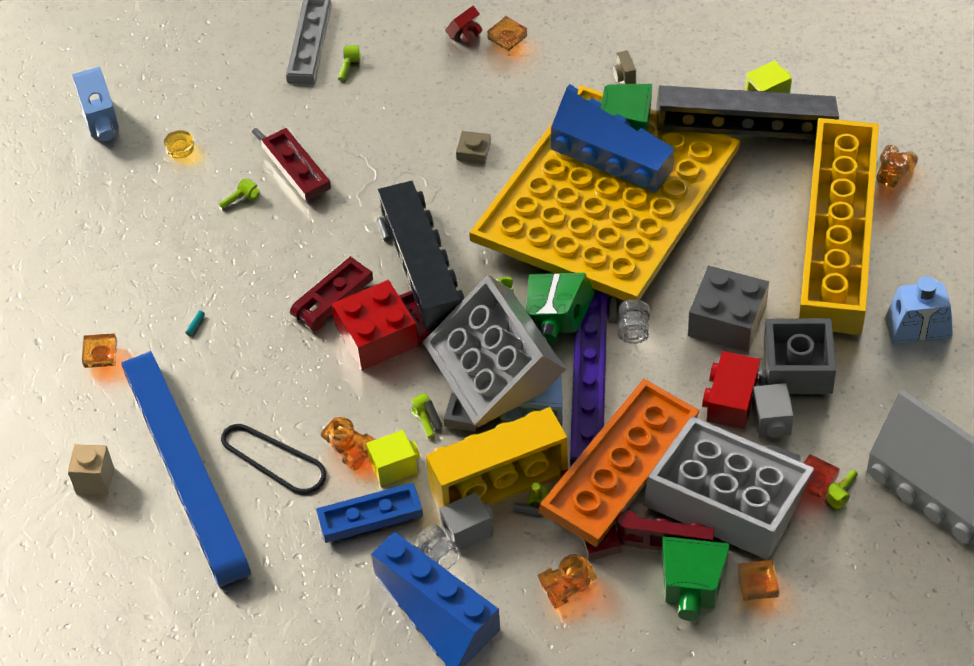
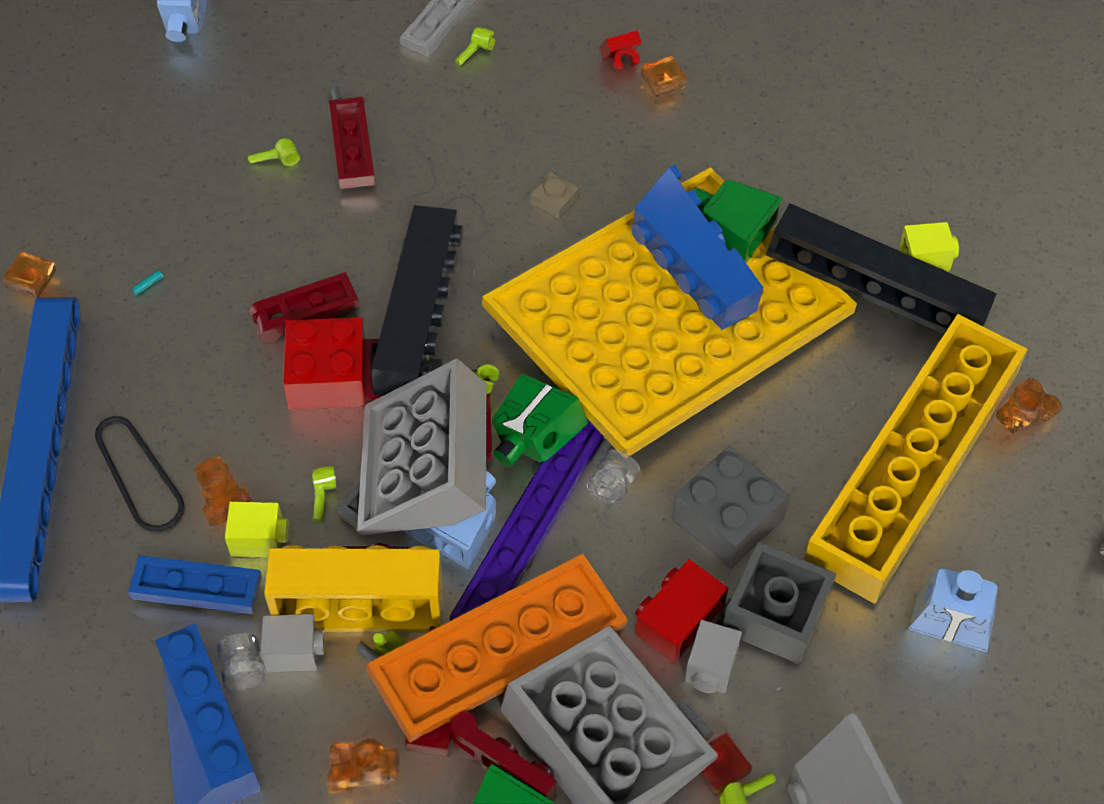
camera: 20 degrees right, 5 degrees up
clear yellow tile [164,130,195,158] -> none
dark grey piece [424,400,443,430] -> none
dark tan plate [613,50,636,84] -> none

